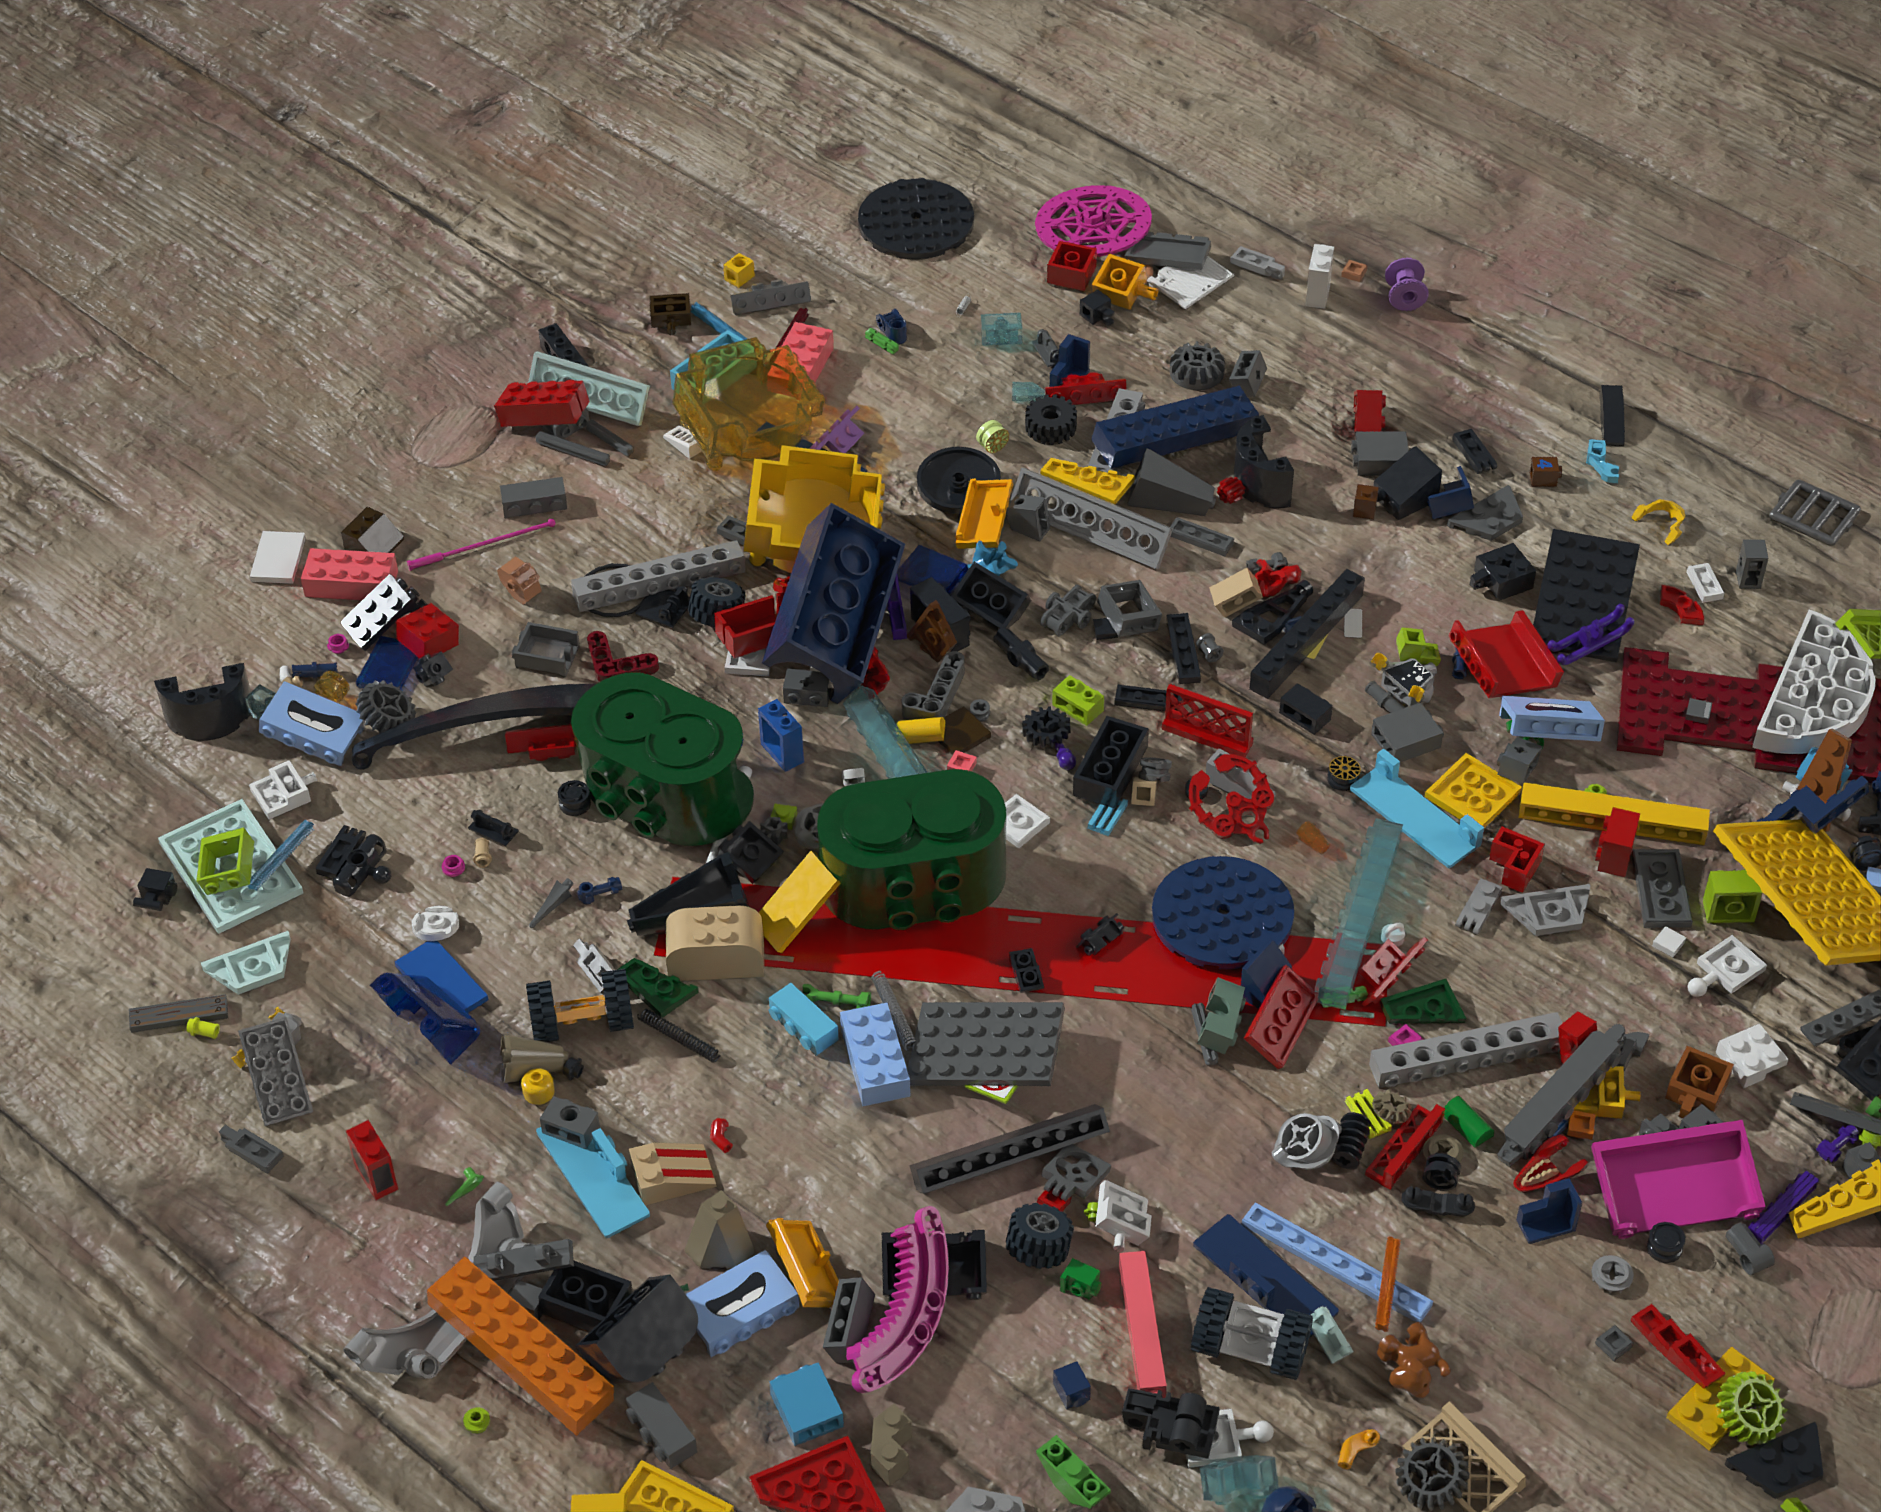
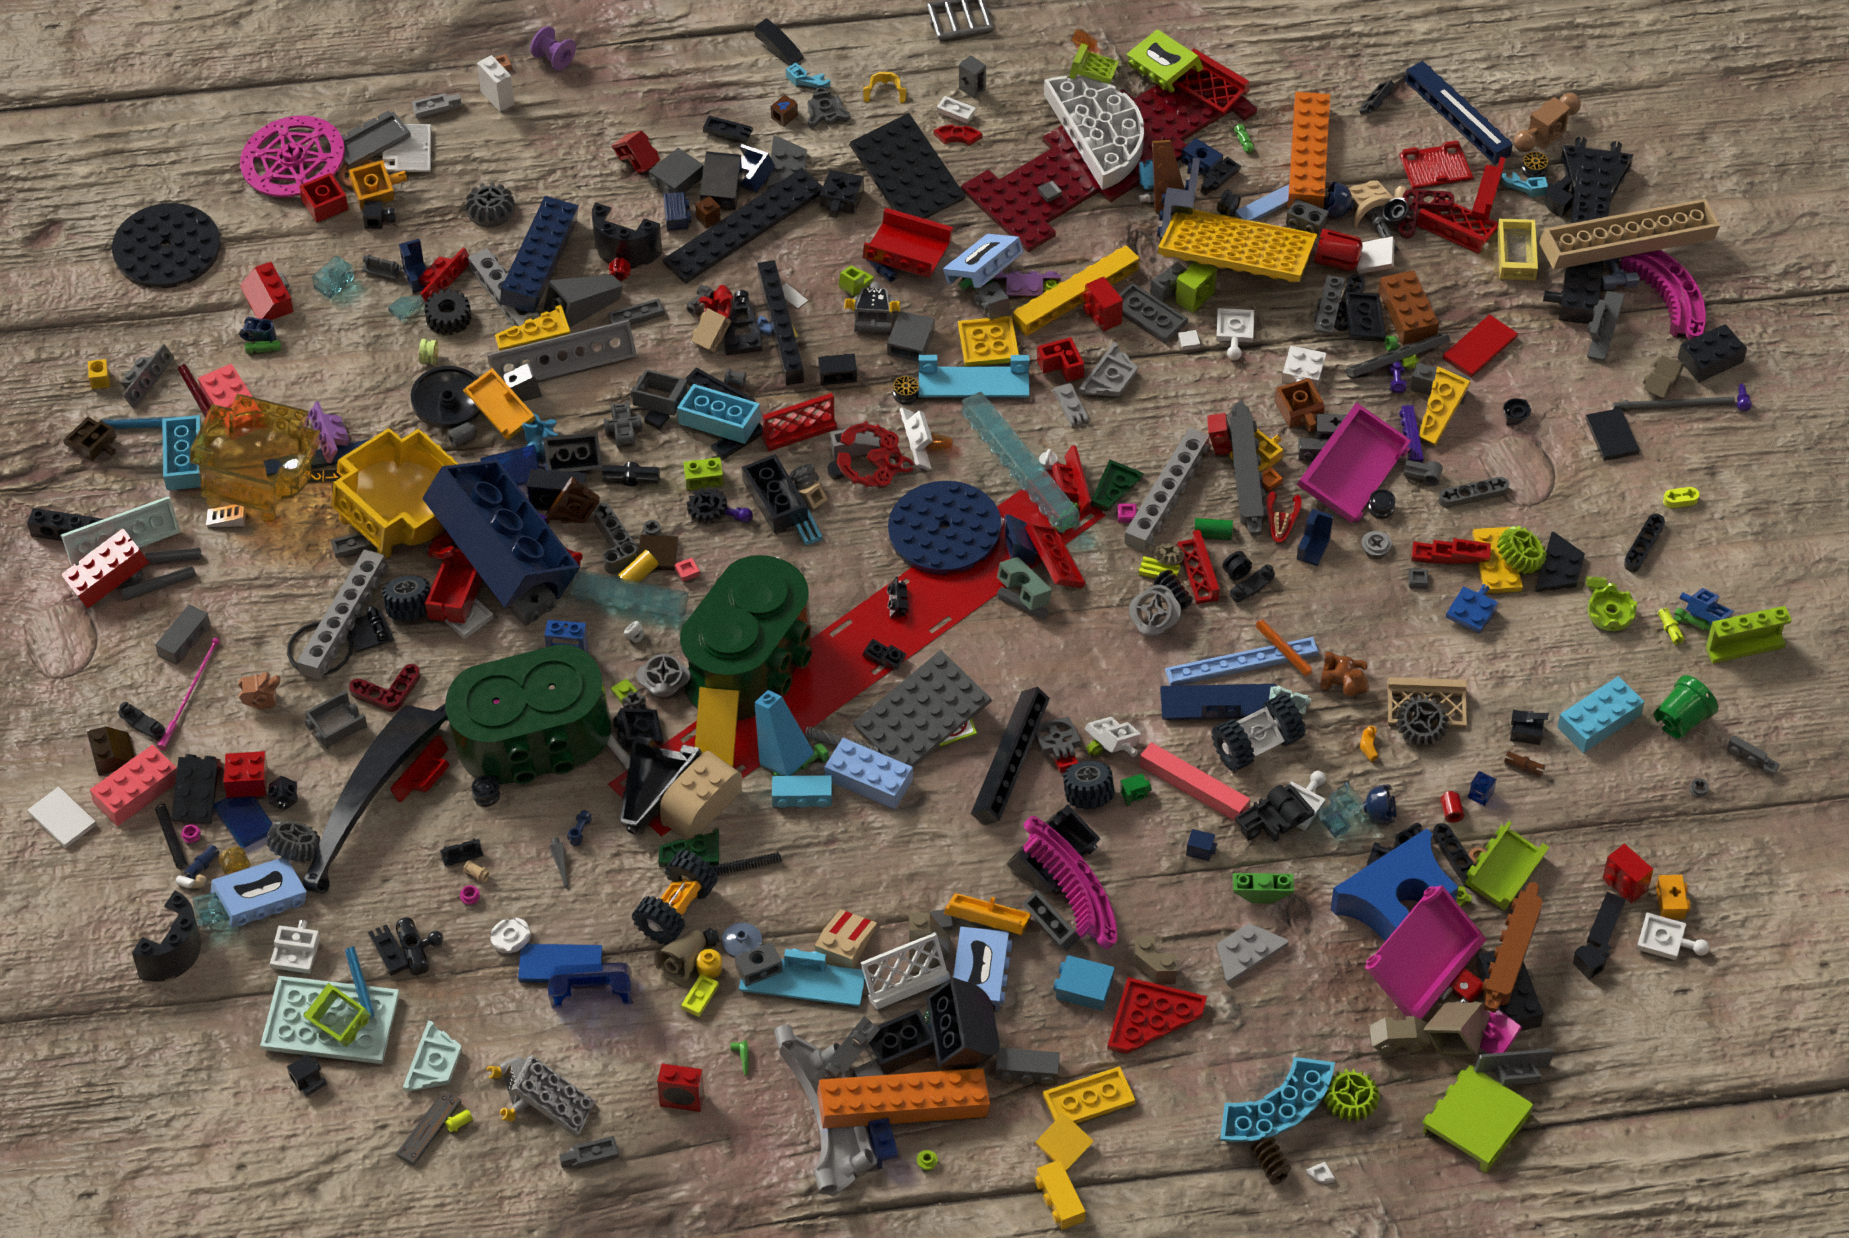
camera: 50 degrees left, 5 degrees up
light grey hinge [573,939,615,995] -> none
red arm [710,1118,733,1153] -> none
dark grey brick [1229,350,1267,397] -> none
dark tan gear [1423,1134,1463,1164] -> none
dark purple piece [1547,604,1634,666] -> none
none -> black piece [118,702,165,739]
none -> black piece [155,804,188,869]
none -> red slope [240,261,294,320]
none -> dark grey brick [447,422,477,448]
none -> black plate [663,168,823,284]
none -> dark blue brick [663,192,691,231]
none -> medium azure brick [677,384,761,444]
none -> neon yellow plate [681,974,719,1017]
none -> sand blue dish [722,922,762,957]
none -> dark azure slope [755,690,814,776]
none -> dark grey tile [807,87,851,127]
none -> white fence [861,933,951,1010]
none -> clear blue panel [868,1118,898,1169]
none -> white bracket [900,407,933,471]
none -> dark grey tile [930,909,953,931]
none -> medium lavender bracket [990,271,1061,297]
none -> dark grey brick [1150,262,1187,302]
none -> dark grey beam [1439,477,1509,508]
none -> blue plate [1446,584,1498,633]

